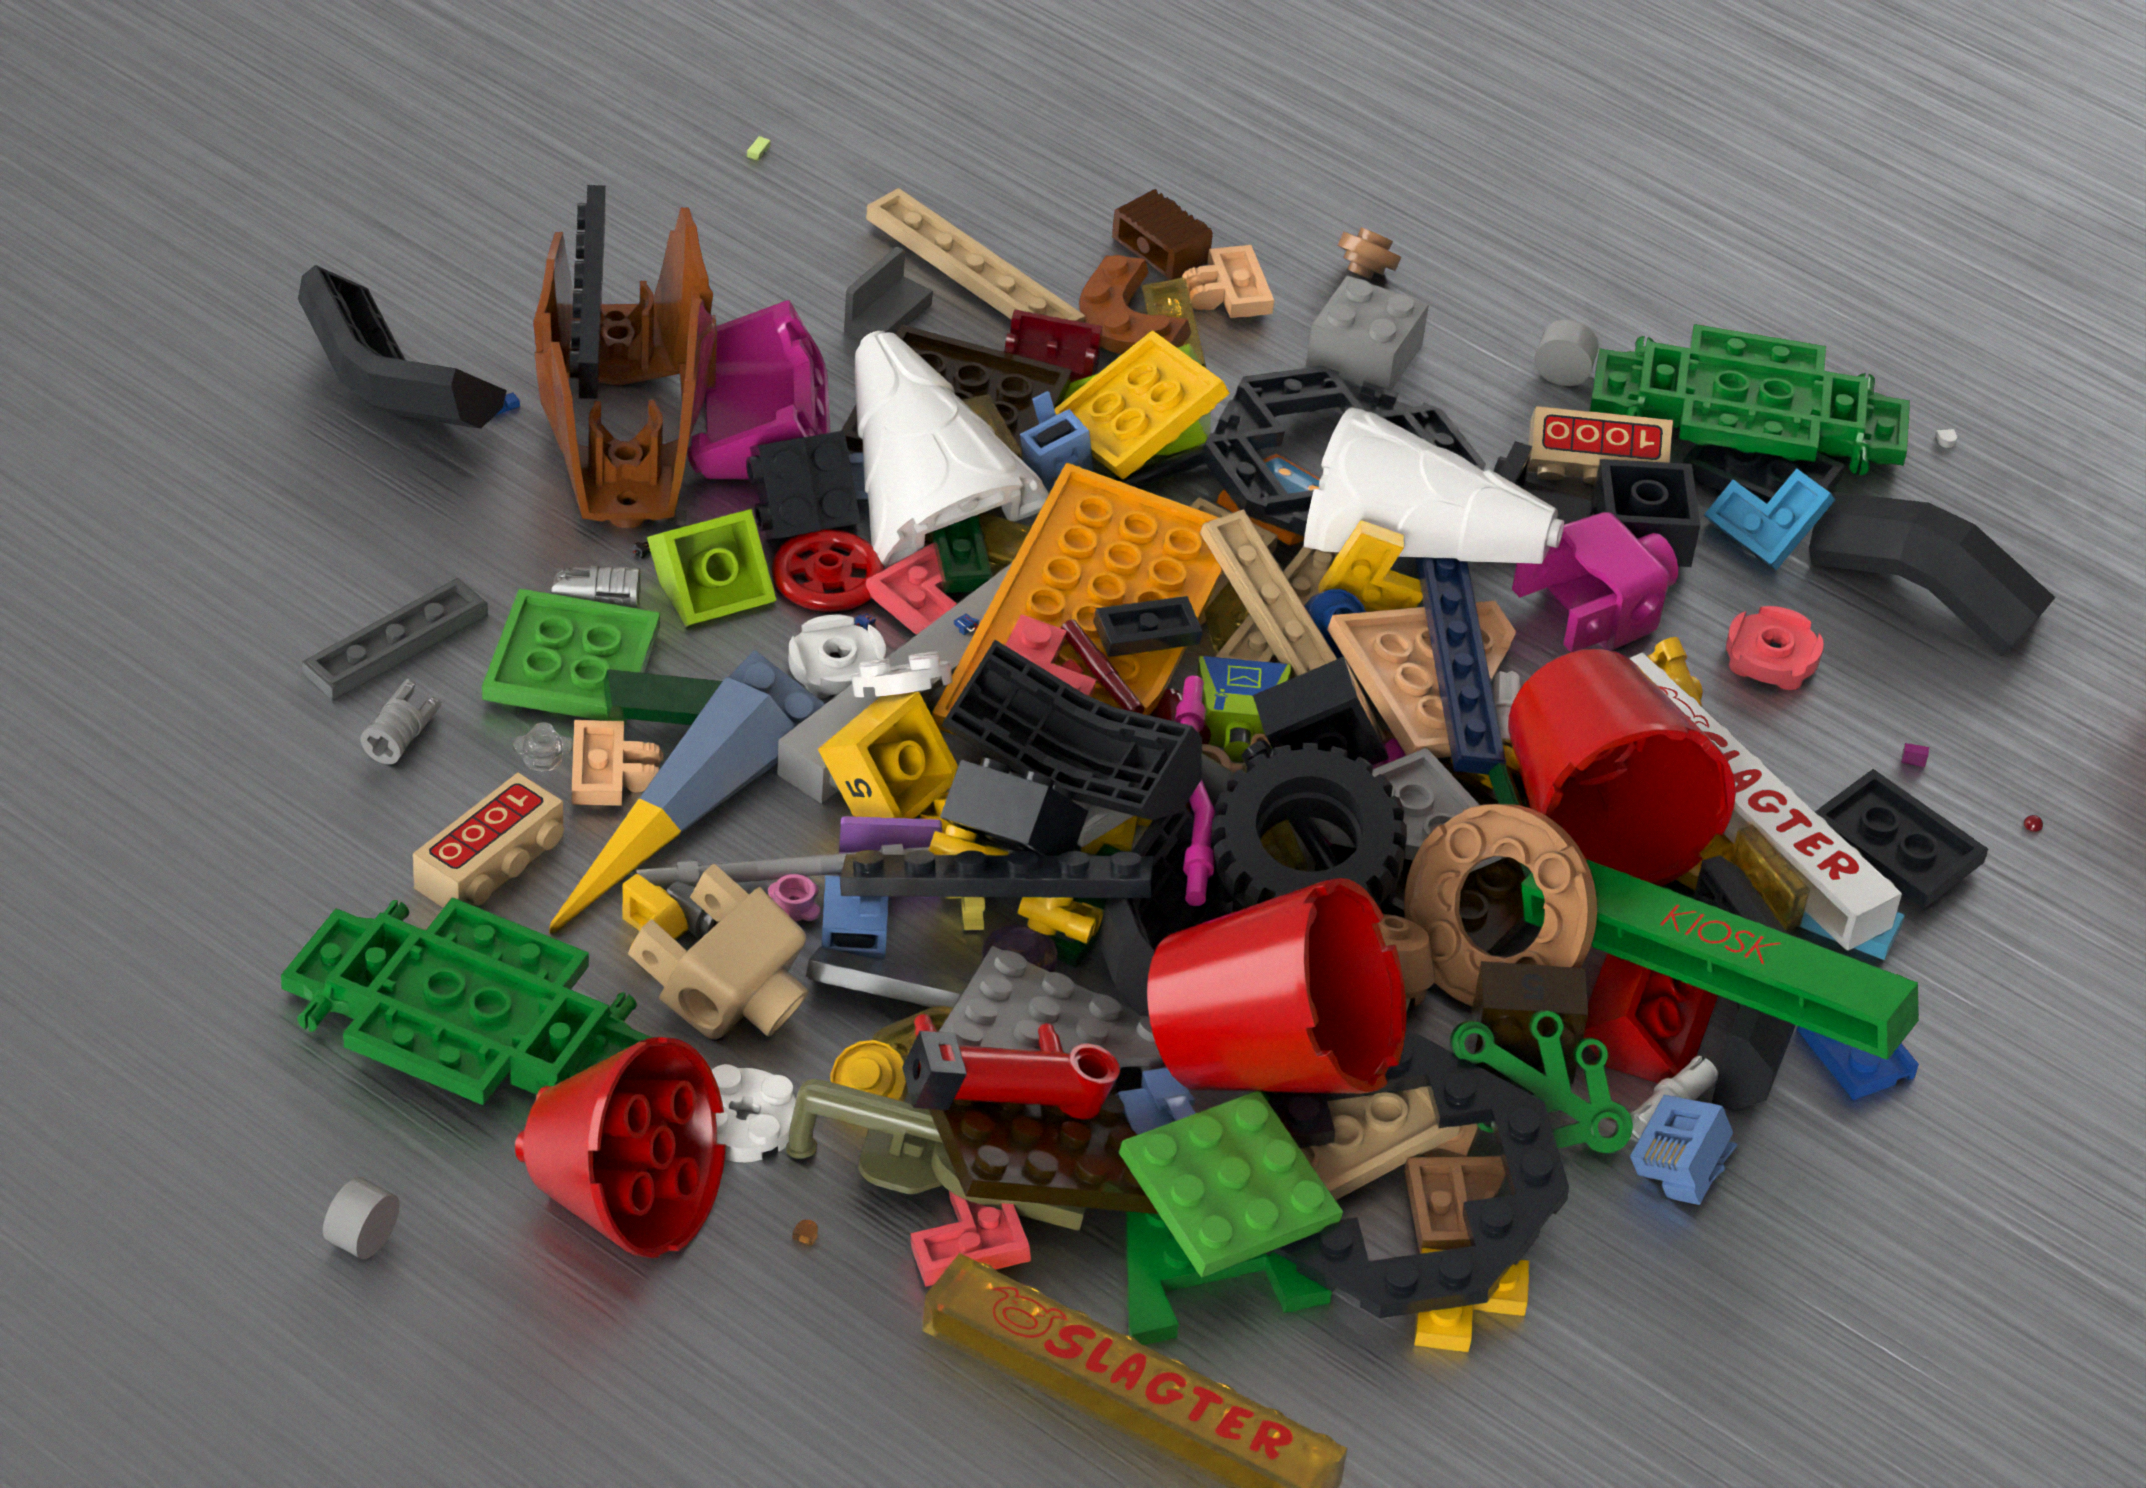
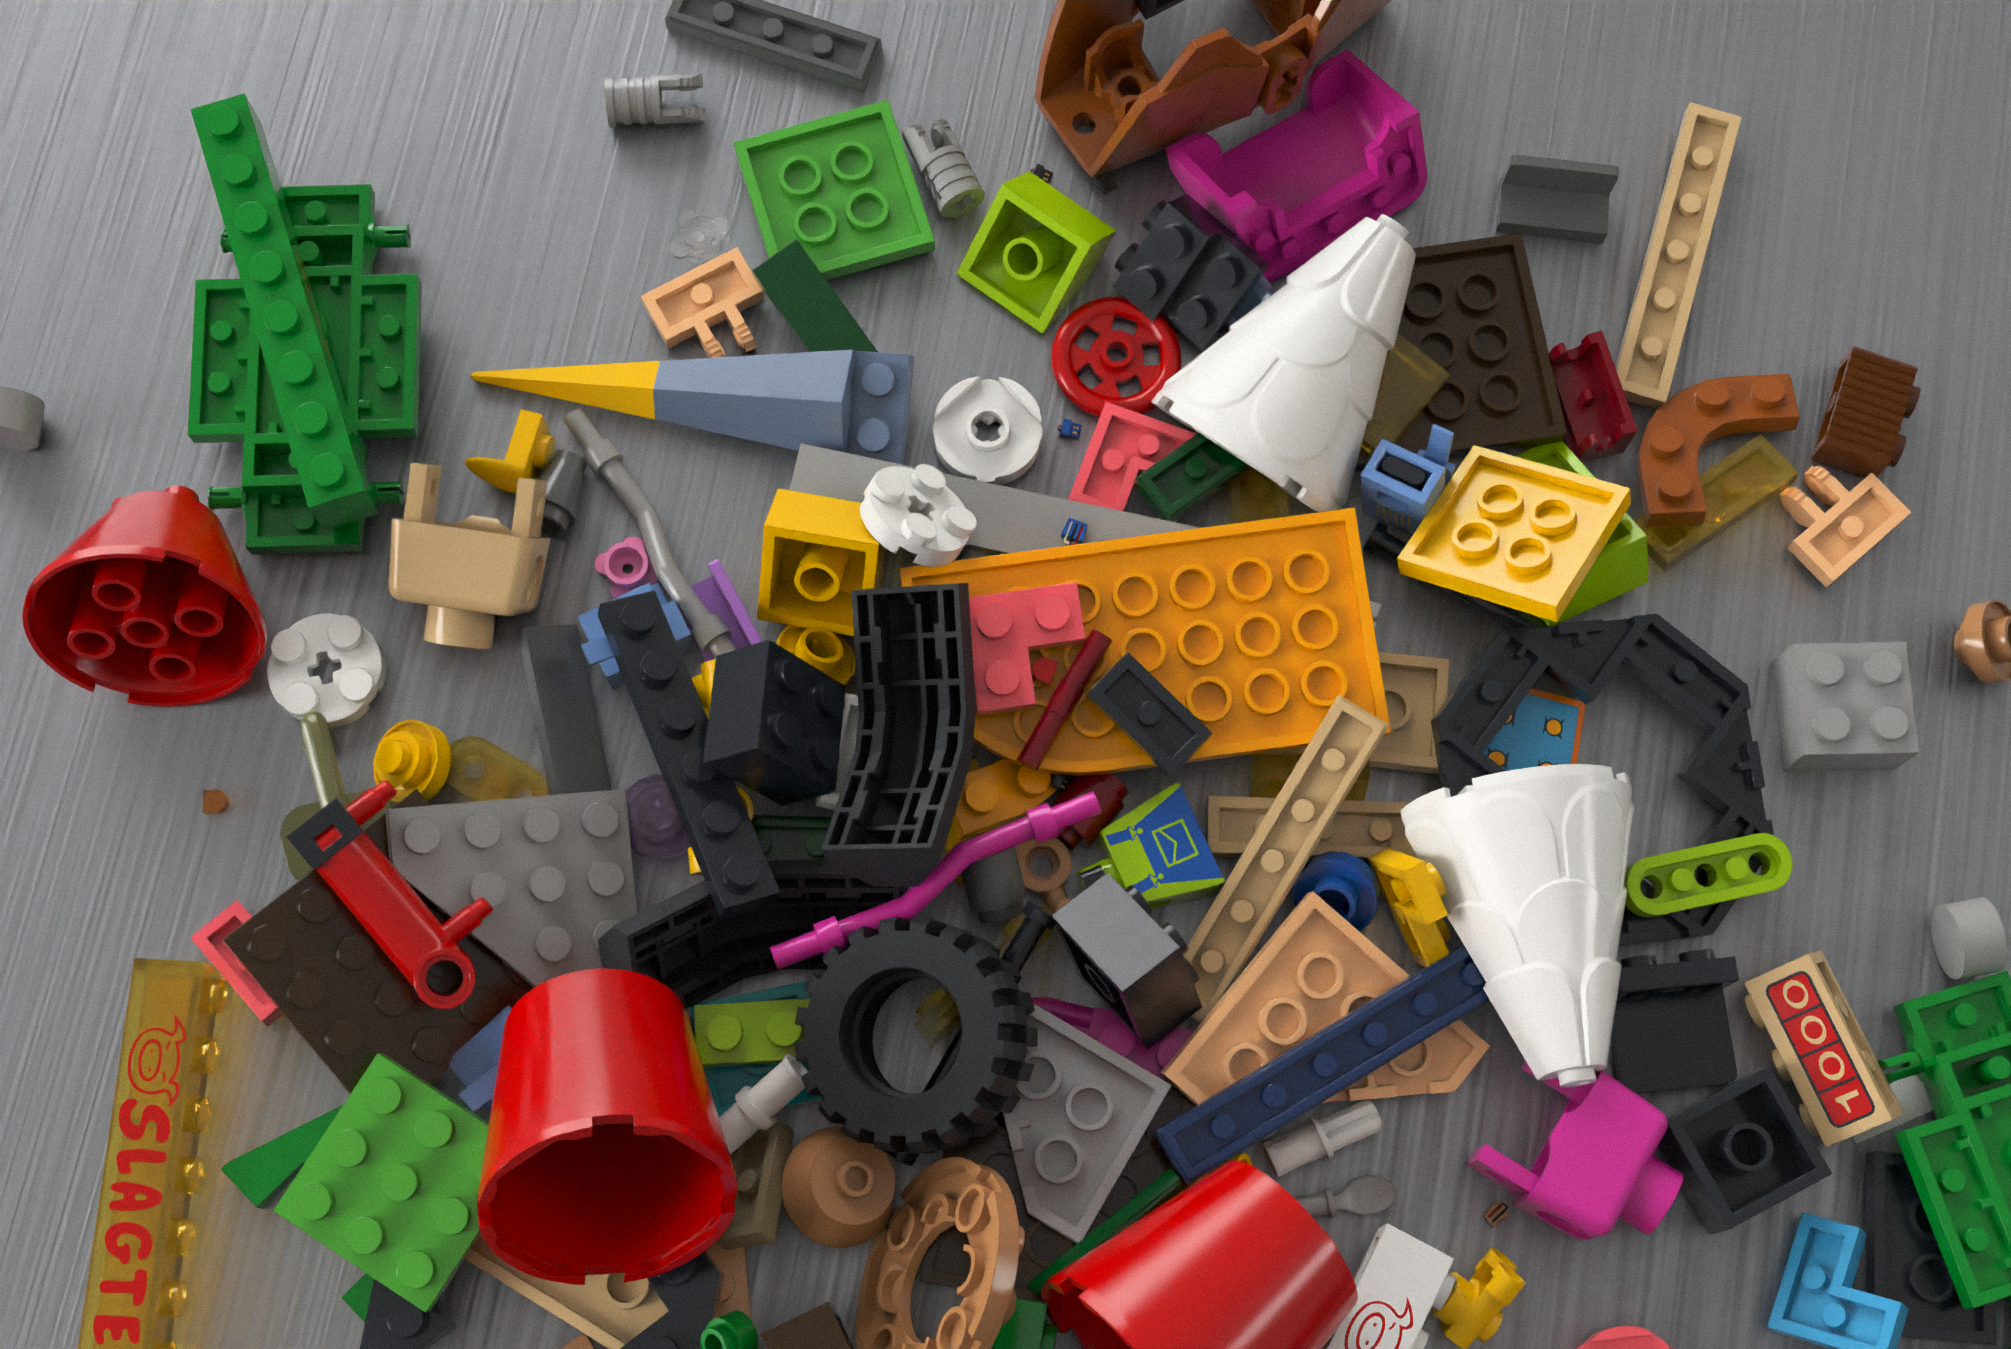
camera: 65 degrees right, 30 degrees up
tan brick [413,772,564,908] -> none
none -> green brick [190,93,380,530]
none -> lime plate [1624,833,1793,918]

